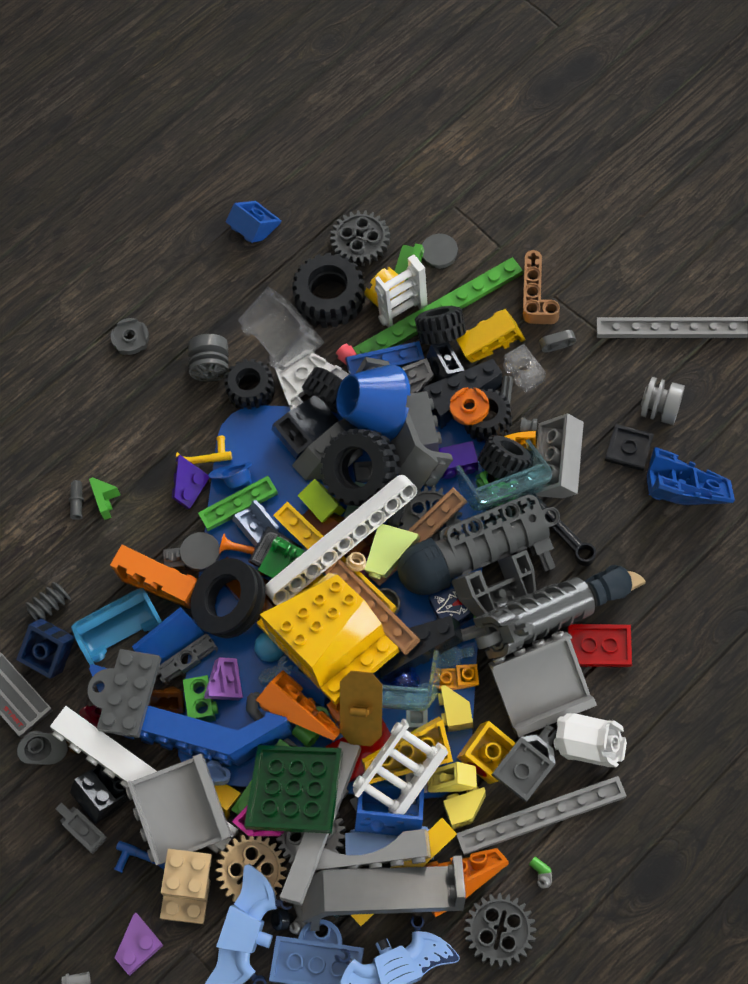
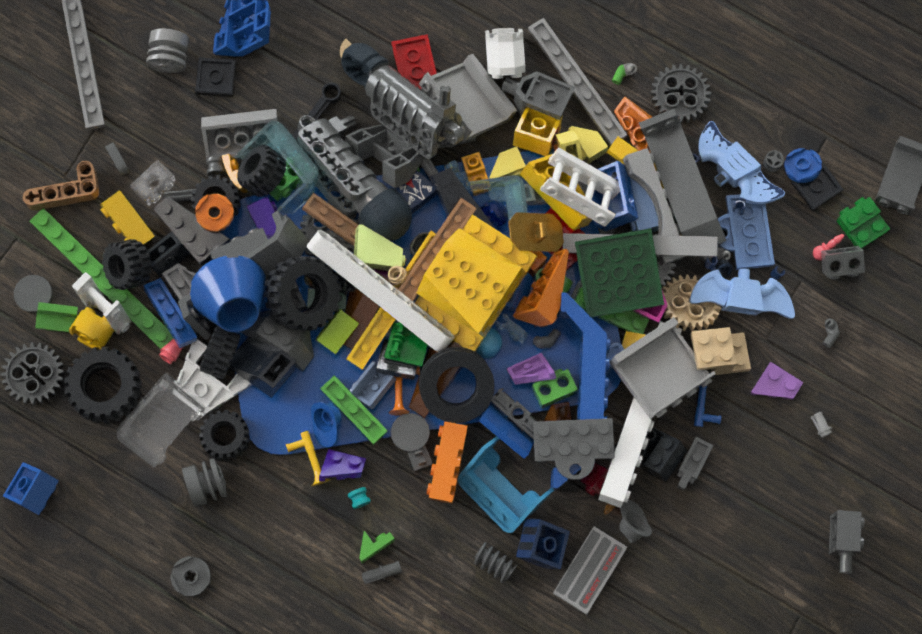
camera: 115 degrees left, 10 degrees up
none -> teal wheel [347,487,371,509]

